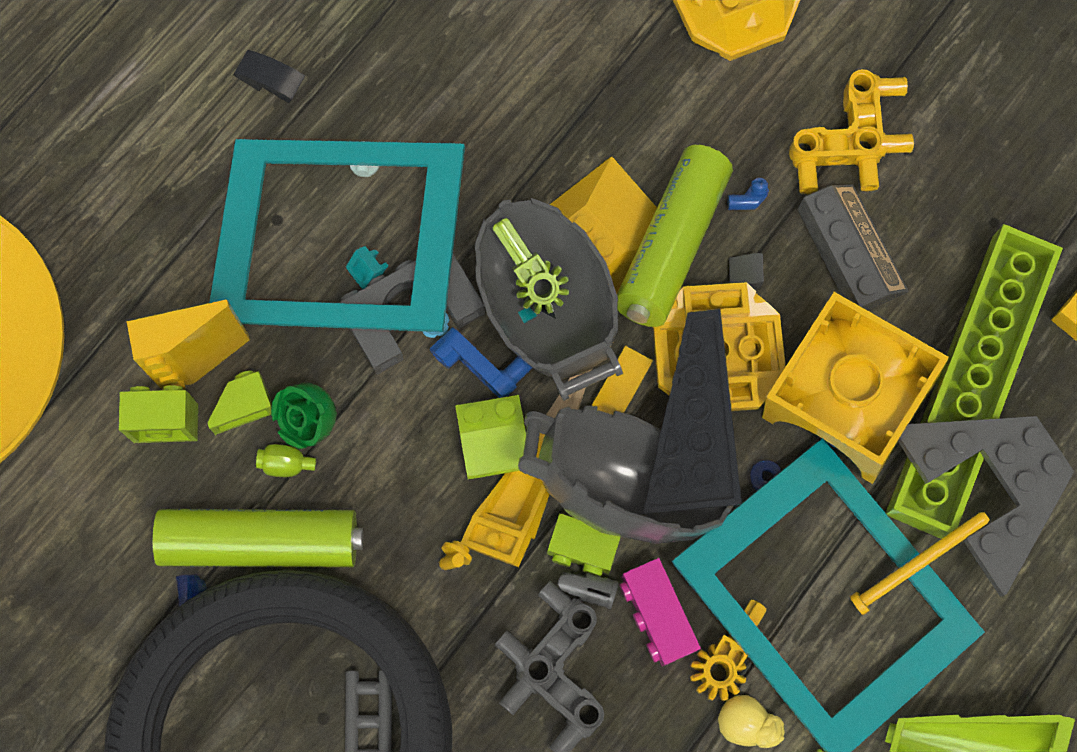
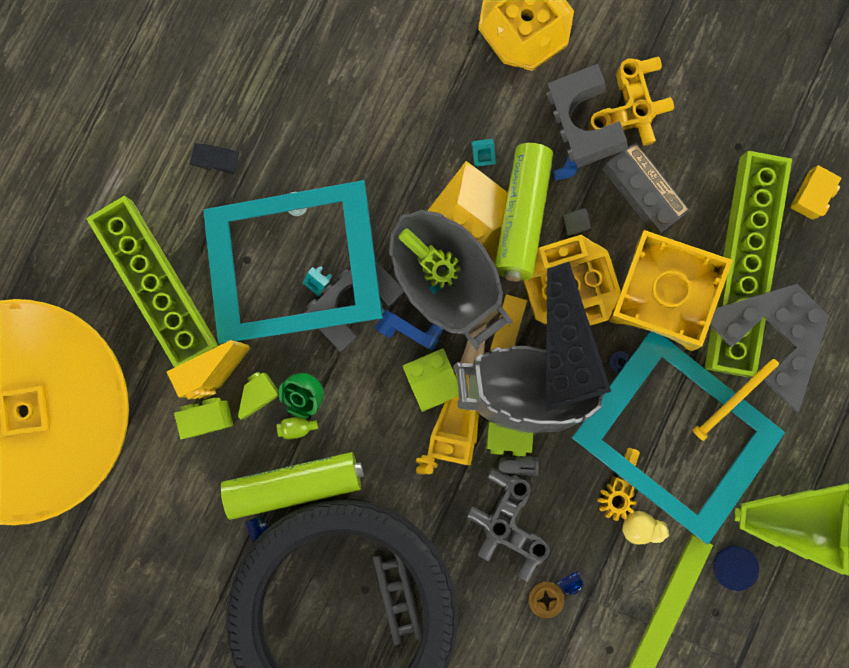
camera: 10 degrees left, 10 degrees up
dark pink brick [619,558,701,667] -> none
none -> lime brick [86,196,219,368]
none -> teal slope [471,139,496,167]
none -> dark grey arch [546,64,628,168]

